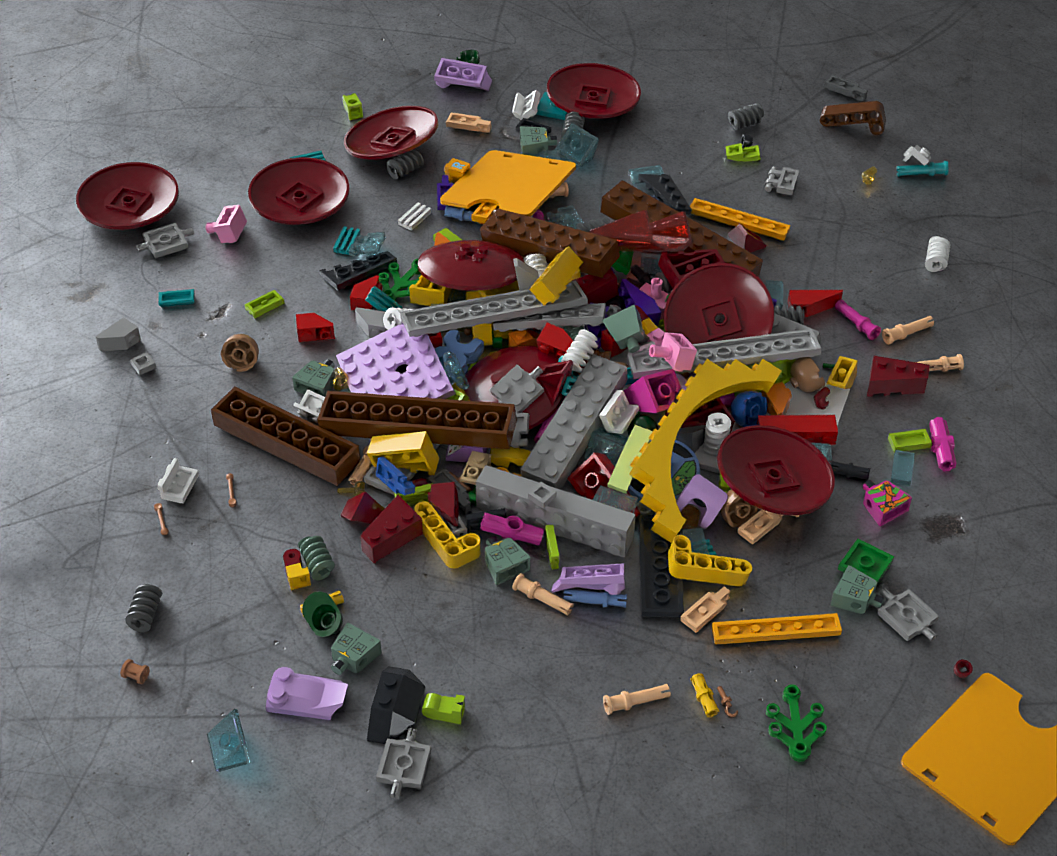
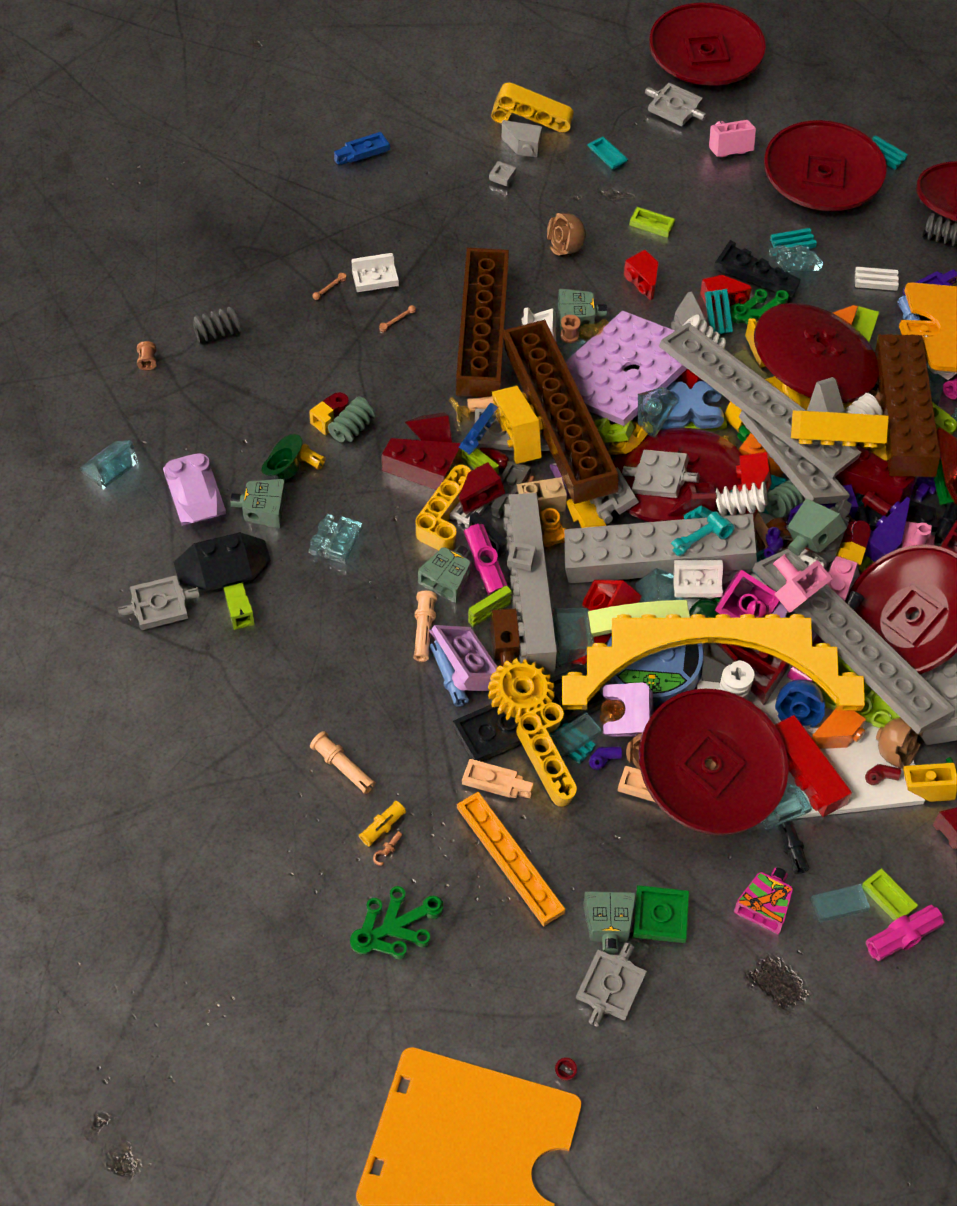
camera: 60 degrees right, 10 degrees up
none -> clear light blue plate [308,514,362,564]
none -> blue hinge [334,132,390,165]
none -> yellow gear [488,658,555,724]
none -> reddish brown torso [490,608,520,667]
none -> yellow beam [491,82,574,132]
none -> nougat bush [560,315,580,344]
none -> dark purple arm [589,747,622,770]
none -> teal brick [671,512,734,556]
none -> dark pink hinge [746,600,767,618]
none -> dark purple arm [764,527,783,558]
none -> dark red pin [861,491,893,516]

